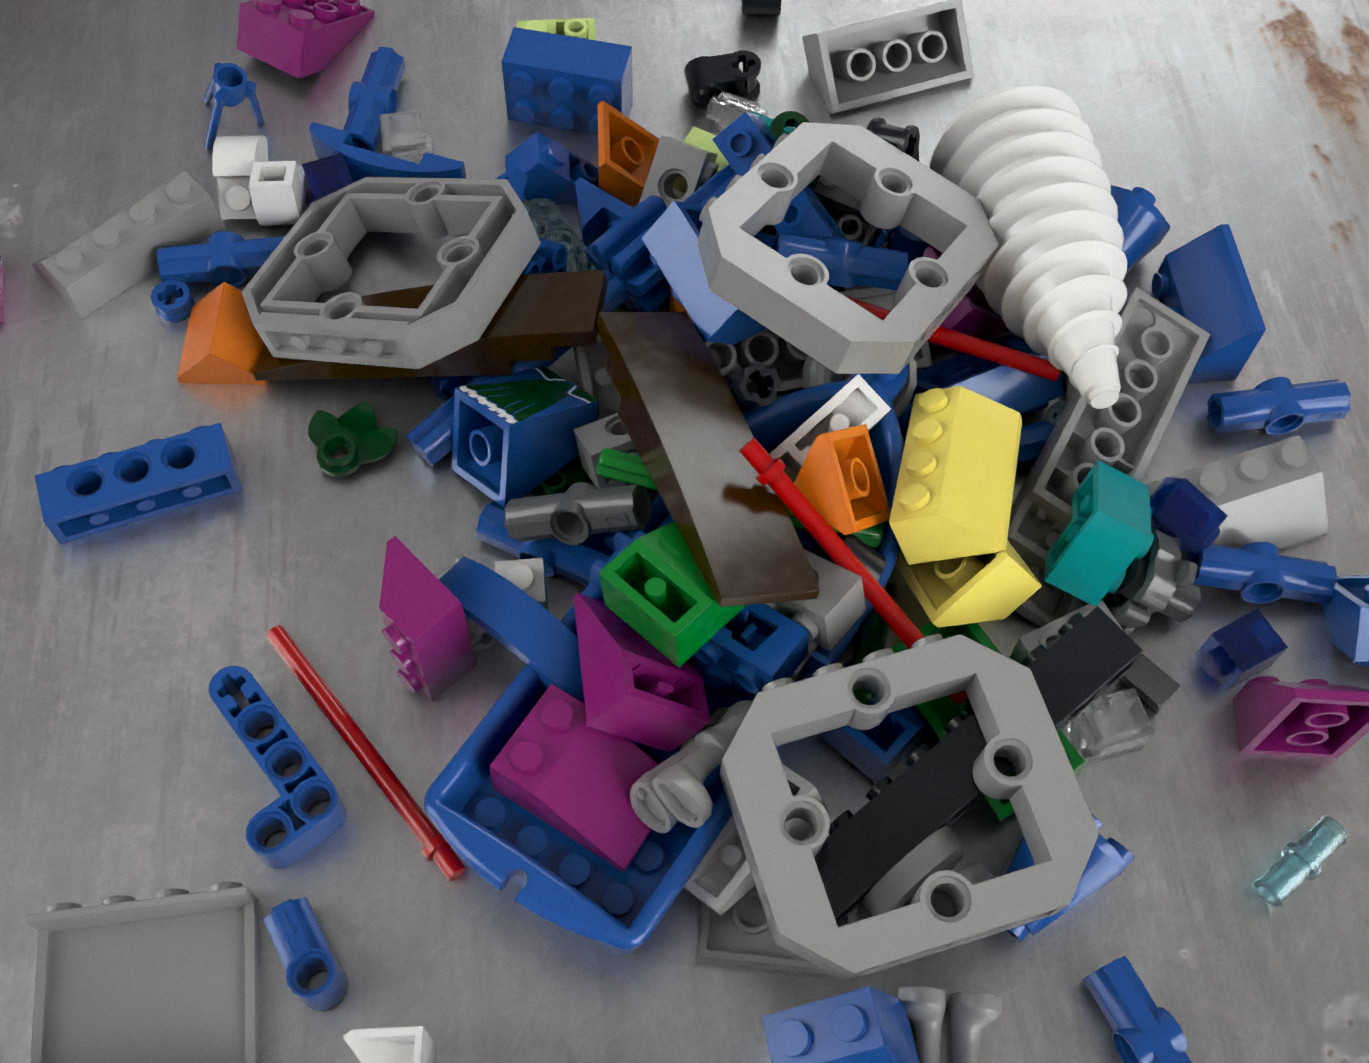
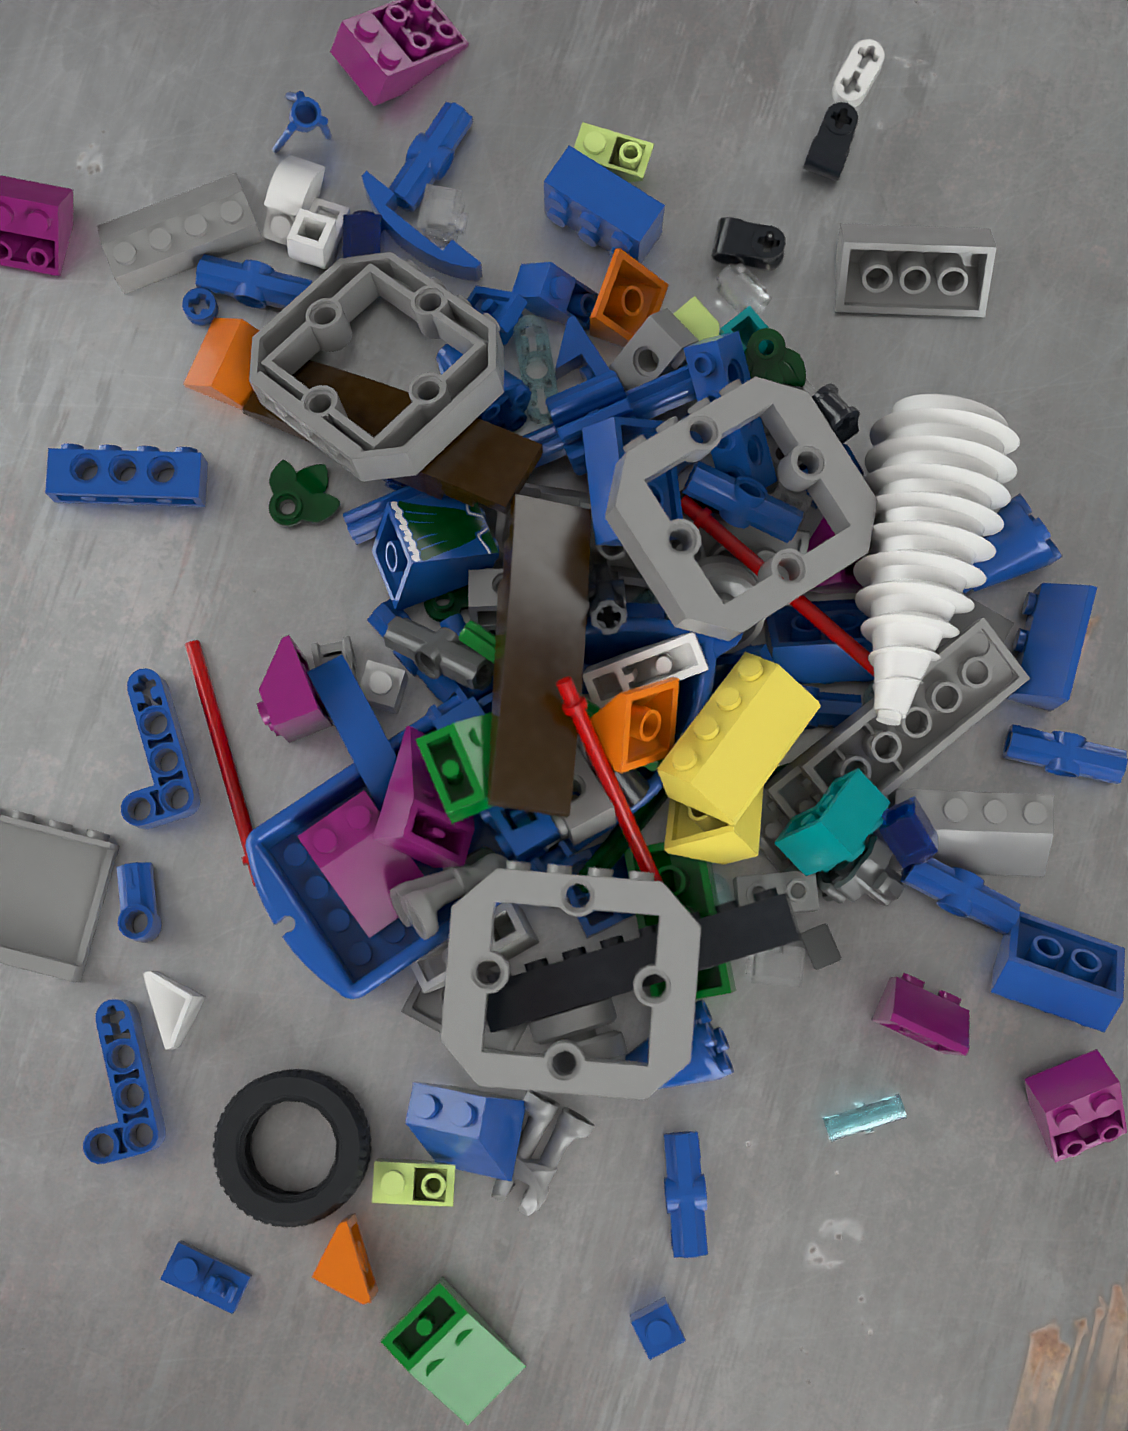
camera: 25 degrees right, 20 degrees up
clear blue brick [1197,608,1288,691] -> none

